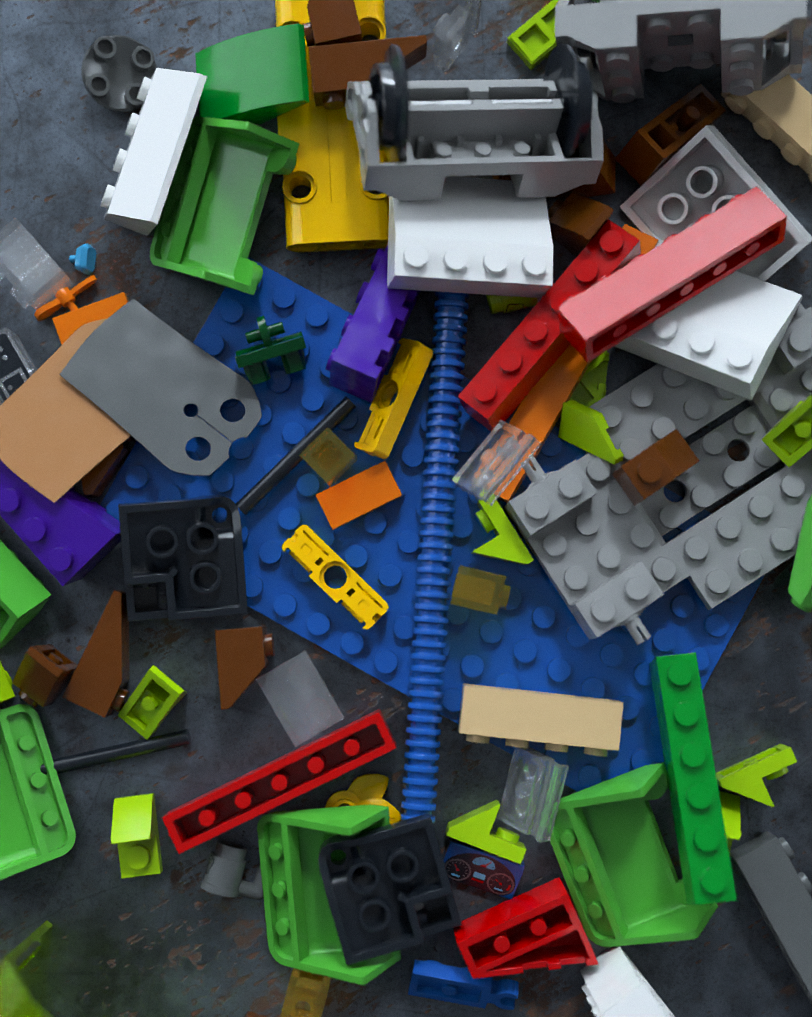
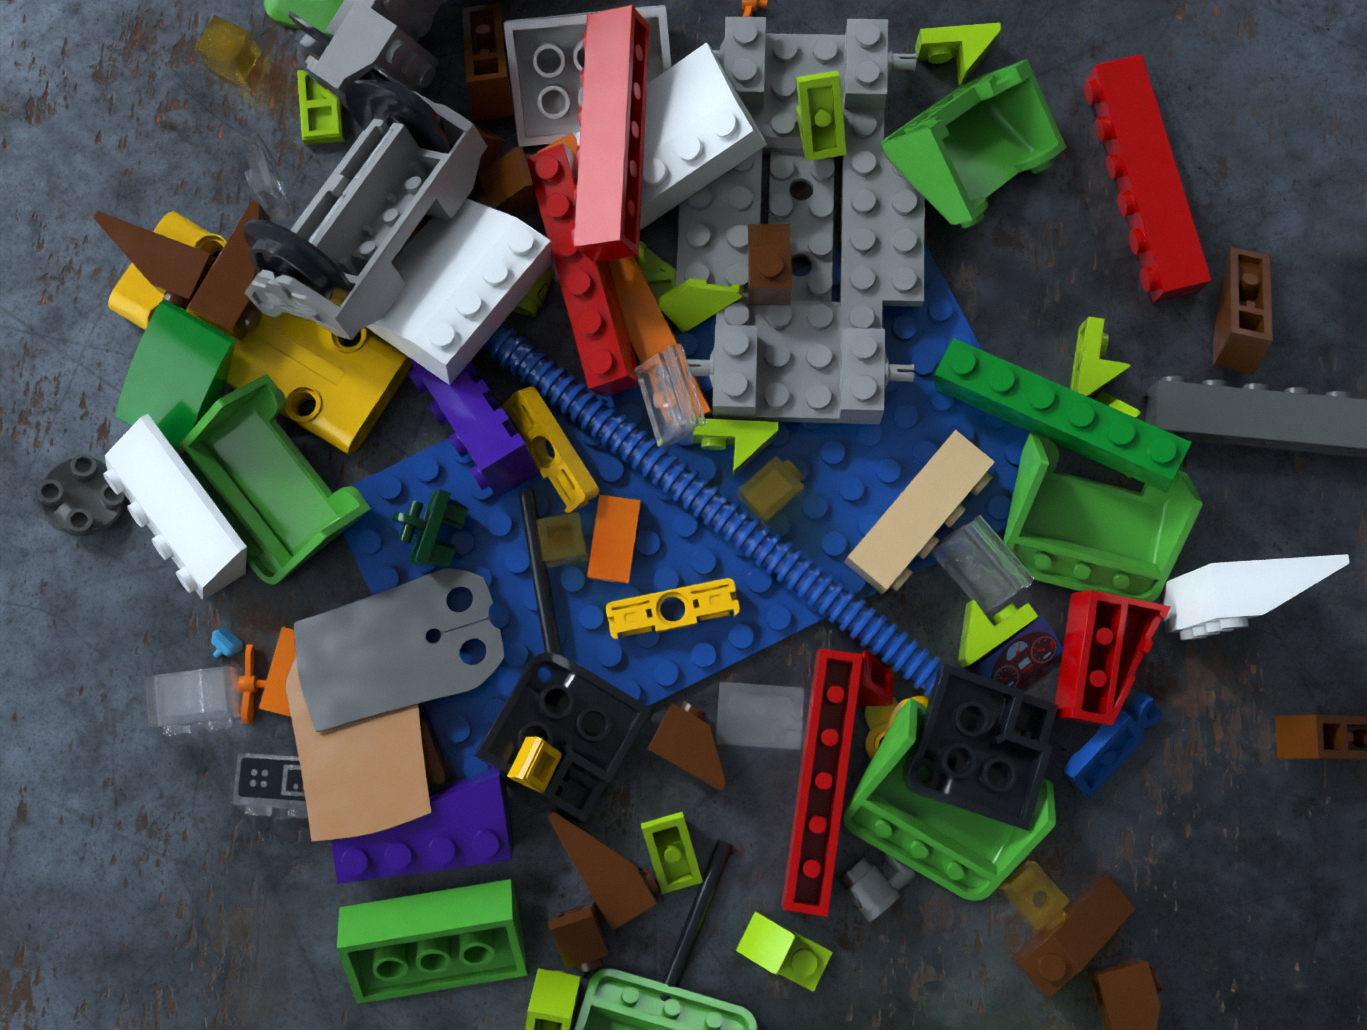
camera: 55 degrees left, 5 degrees down
none -> yellow slope [507,737,561,794]
none -> red slope [856,650,895,706]

